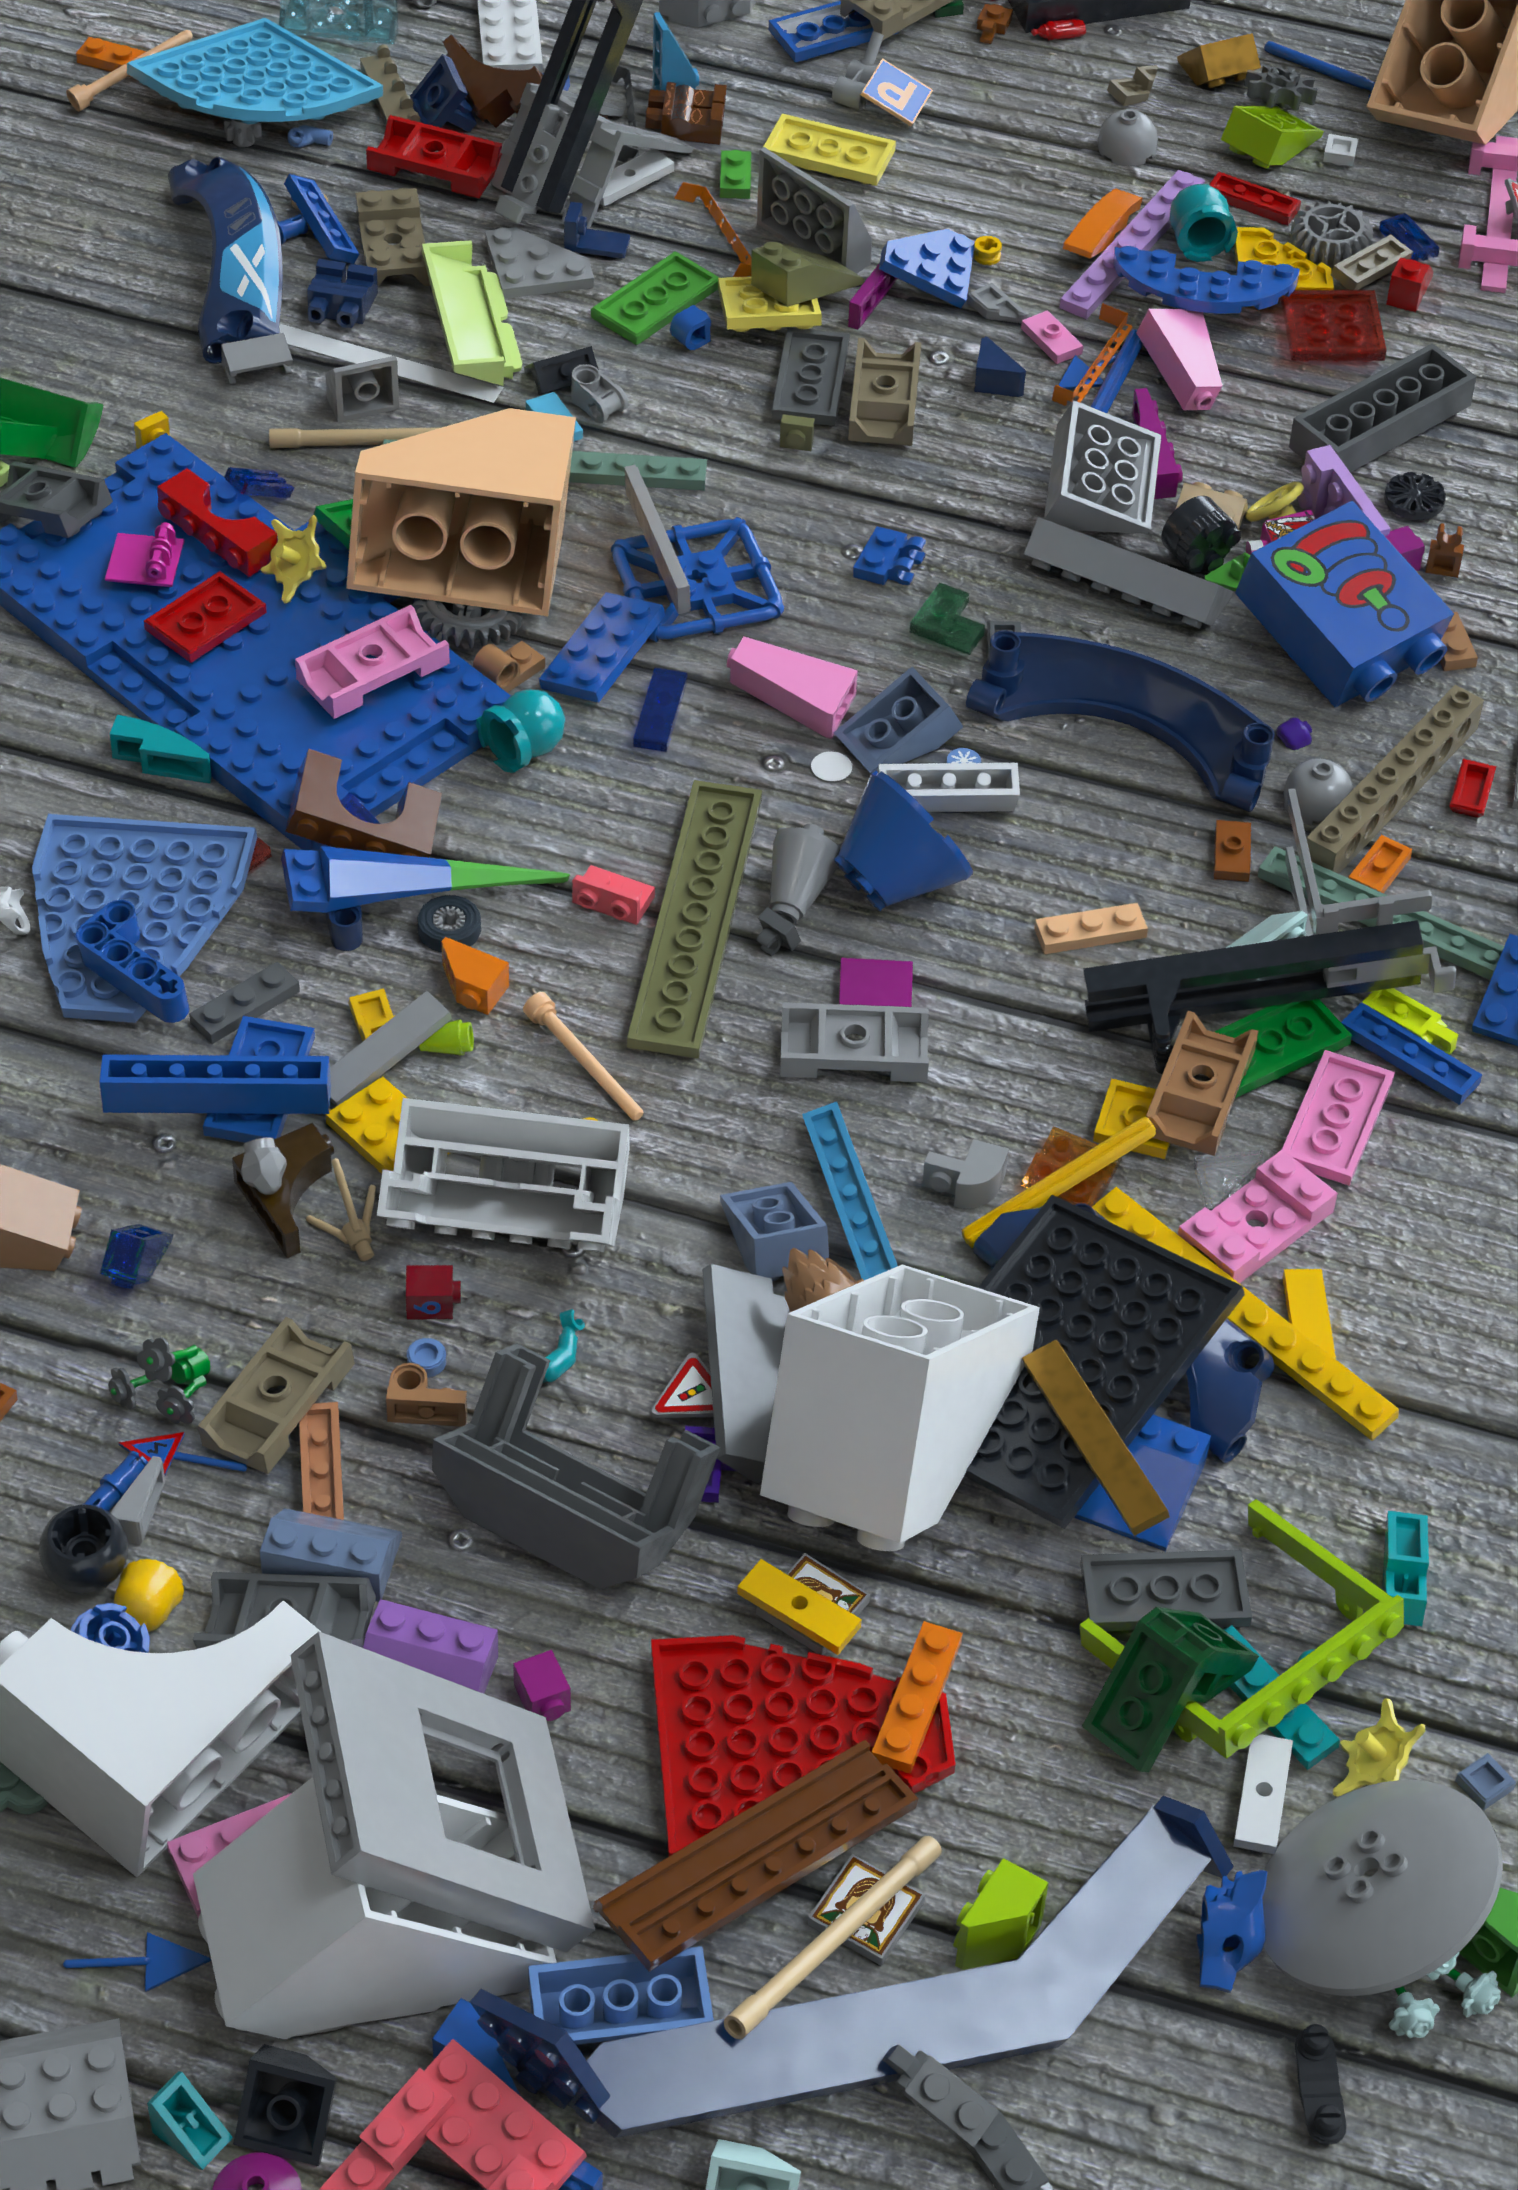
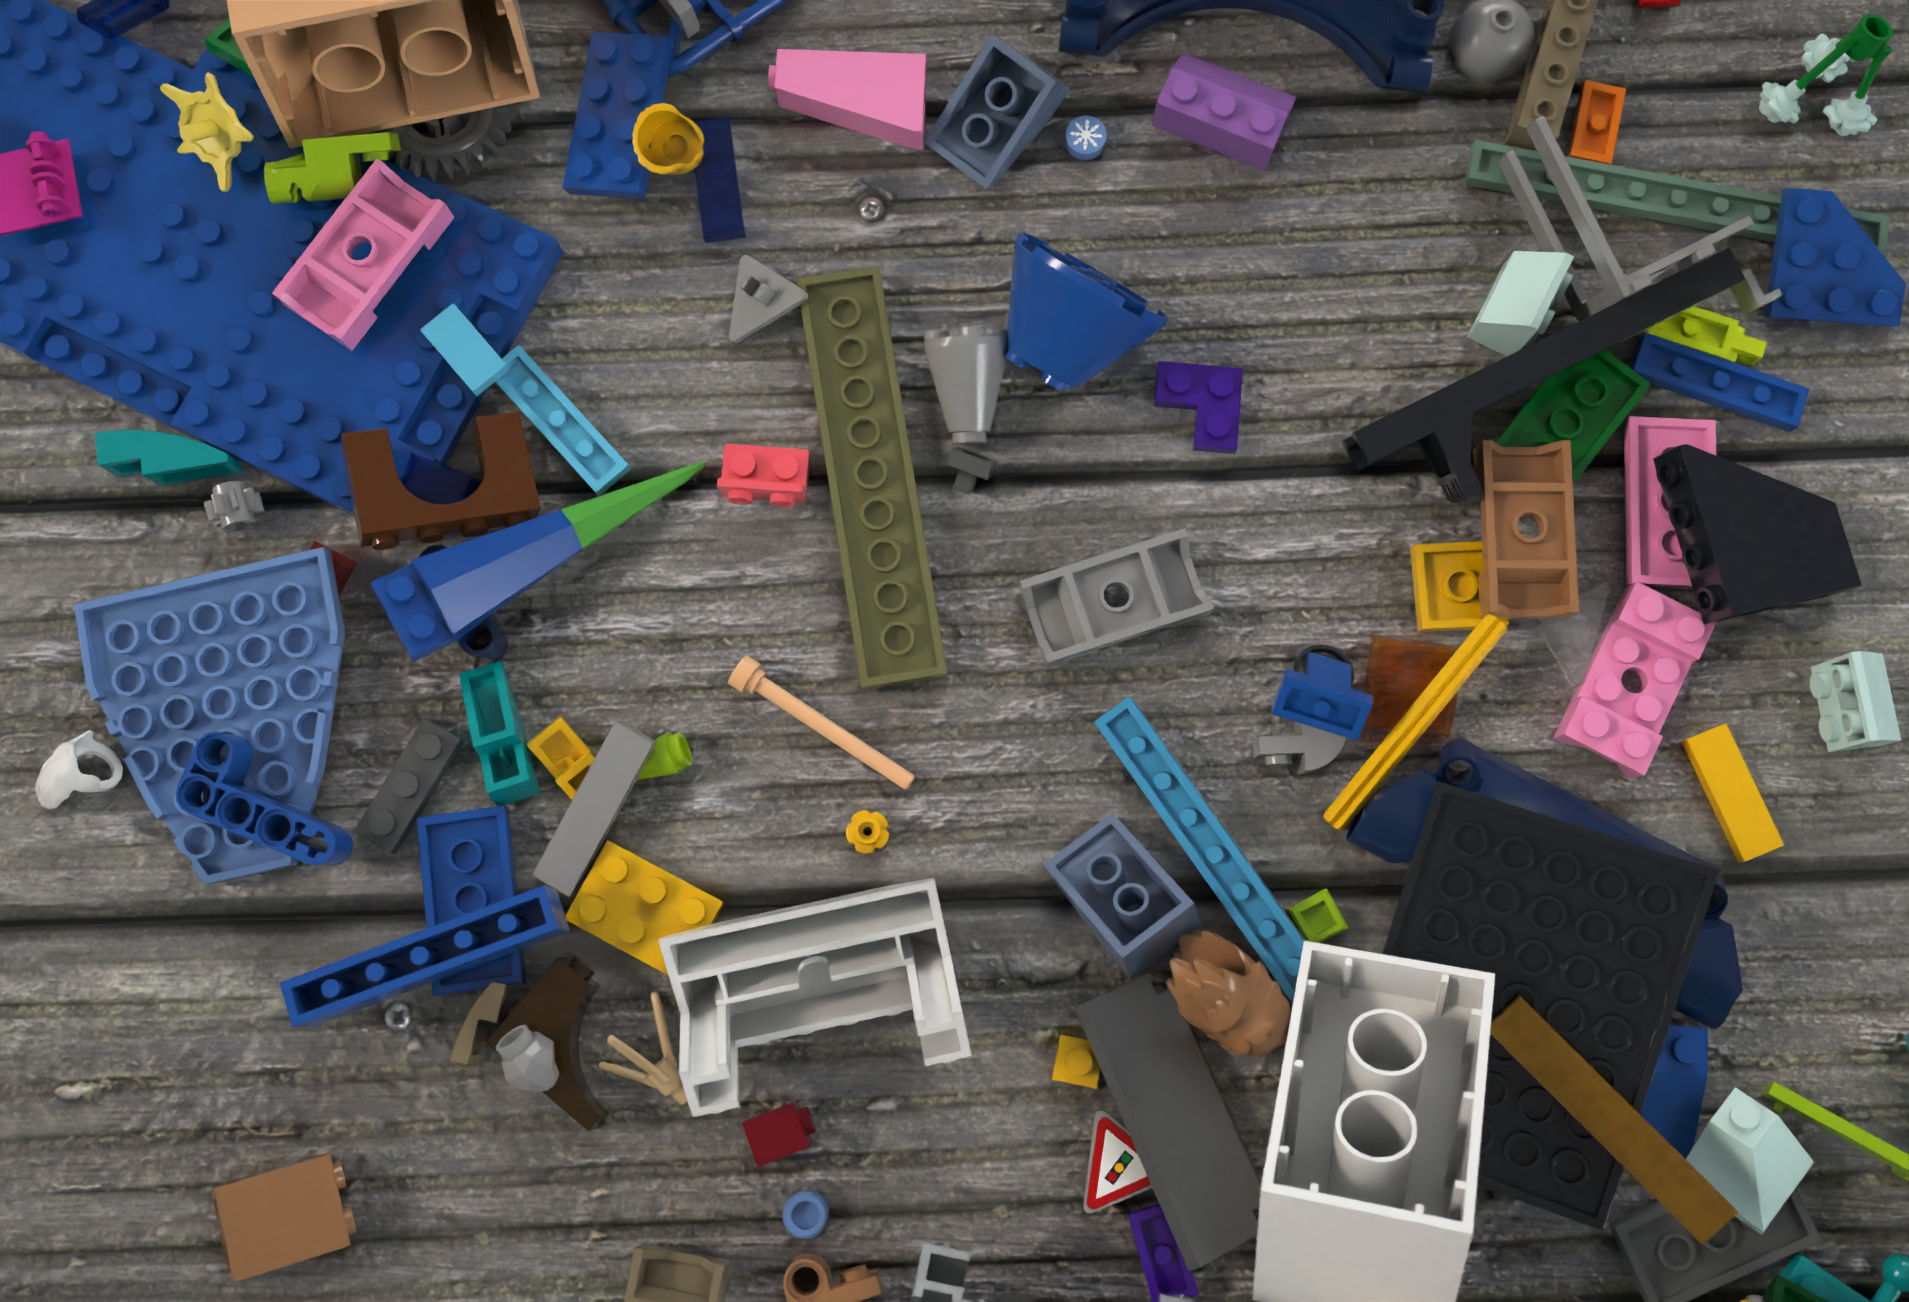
camera: 15 degrees left, 30 degrees up
clear blue slope [100,1224,174,1289] -> none
red tile [144,571,267,663] -> none
red arch [157,468,278,577] -> none
black bush [417,895,481,952] -> none
orange slope [442,937,509,1015] -> none
medium nougat plate [473,641,545,693] -> none
teal tile [476,689,565,773] -> none
teal arm [542,1309,585,1384] -> none
white sticker [811,752,852,781] -> none
magenta tile [839,958,913,1007] -> none
white brick [877,763,1020,812] -> none
light nougat plate [1034,903,1148,955] -> none
yellow plate [1092,1187,1399,1441] -> none
dark orange plate [1214,820,1251,882] -> none
none -> light grey gear [204,481,264,533]
none -> lime plate [264,132,401,204]
none -> medium azure tile [420,303,510,396]
none -> dark tan slope [450,982,507,1065]
none -> teal slope [459,660,540,806]
none -> medium azure plate [495,344,631,496]
none -> yellow hair [632,103,704,175]
none -> light grey piece [729,255,808,343]
none -> yellow plate [1051,1034,1100,1089]
none -> medium lavender slope [1151,52,1297,171]
none -> dark purple plate [1154,361,1243,454]
none -> blue piece [1271,645,1373,741]
none -> black slope [1653,444,1862,625]
none -> light aqua slope [1686,1087,1814,1235]
none -> light aqua slope [1810,651,1901,752]

